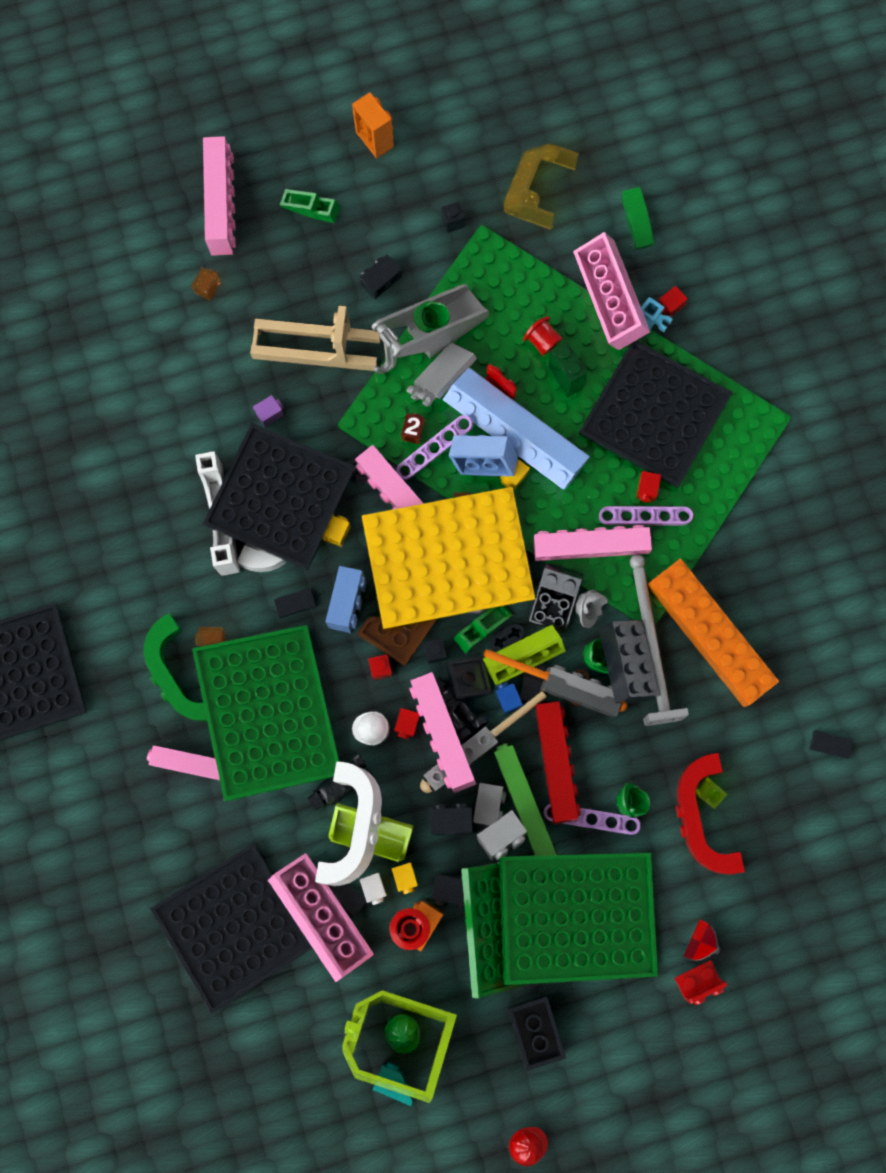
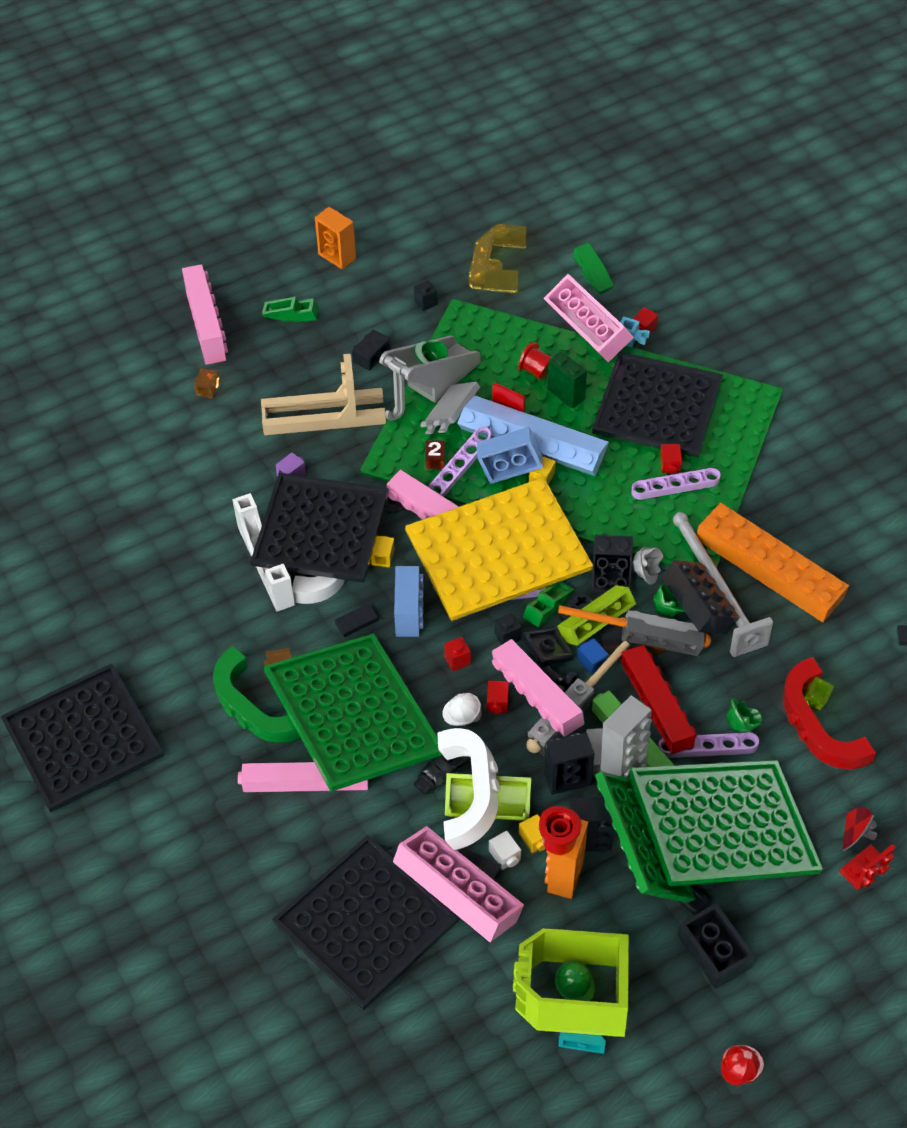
camera: 15 degrees left, 25 degrees down
reddish brown plate [357,616,437,667] -> none
bright pink brick [533,525,652,561] -> none

